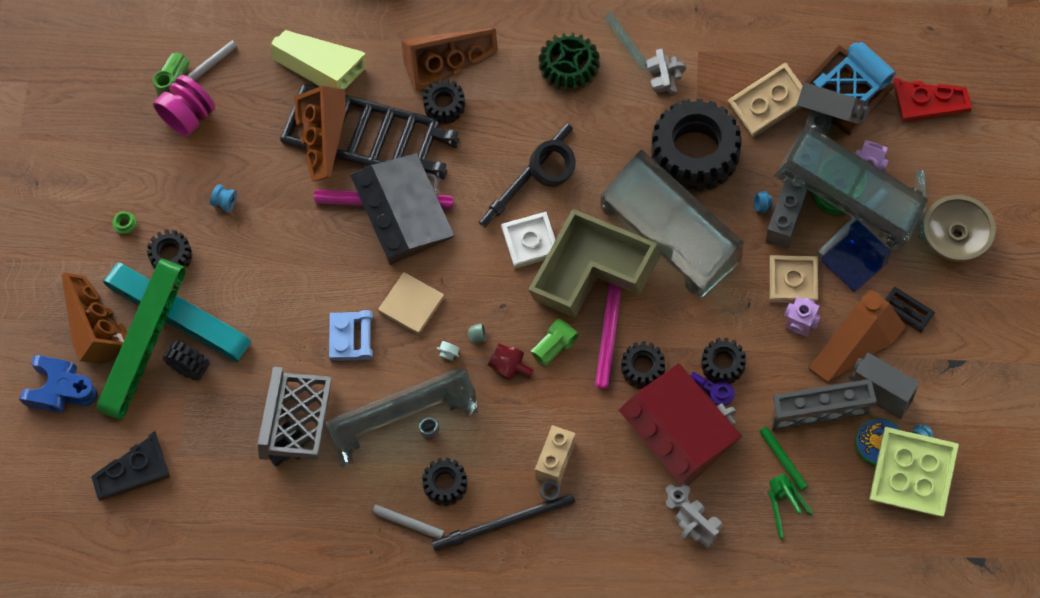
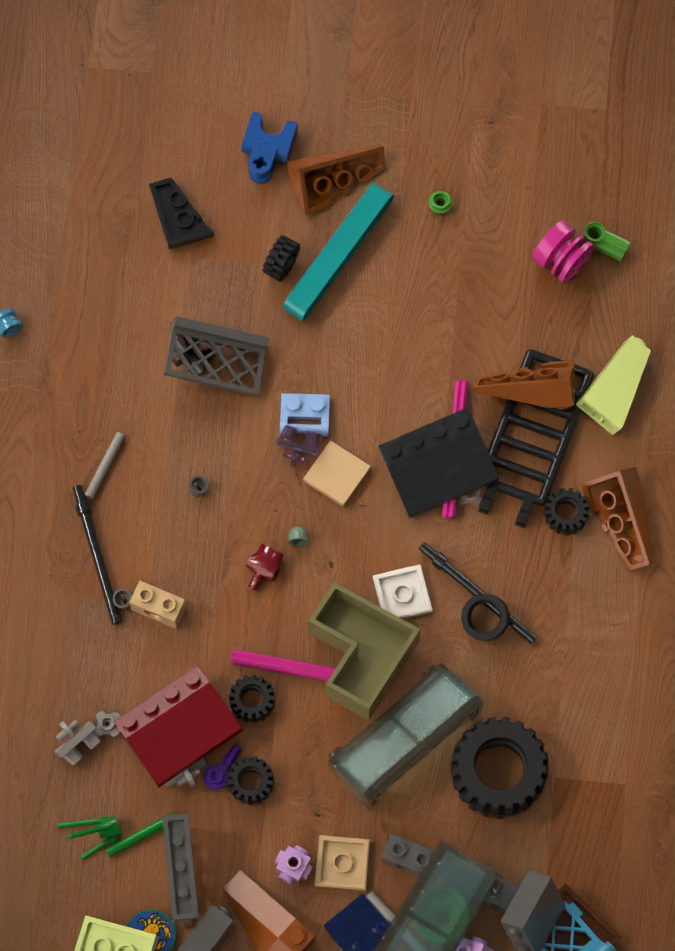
camera: 90 degrees right, 5 degrees up
green beam [97,259,186,420] -> none
black tyre [147,230,192,269] -> none
light grey bar [187,40,238,81] -> none
dark azure wheel [210,184,237,212] -> none
clear smoke windscreen [324,367,478,467] -> none
black tyre [422,458,468,506] -> none
light aqua plate [437,341,460,361] -> none
bright green piece [531,318,579,367] -> none
dark green gear [538,31,600,92] -> none
clear light blue bar [605,12,647,70] -> none
light grey hips [646,48,686,95] -> none
tan tile [728,62,802,138] -> none
dark azure plate [754,190,773,214] -> none
none -> hips [275,425,320,467]

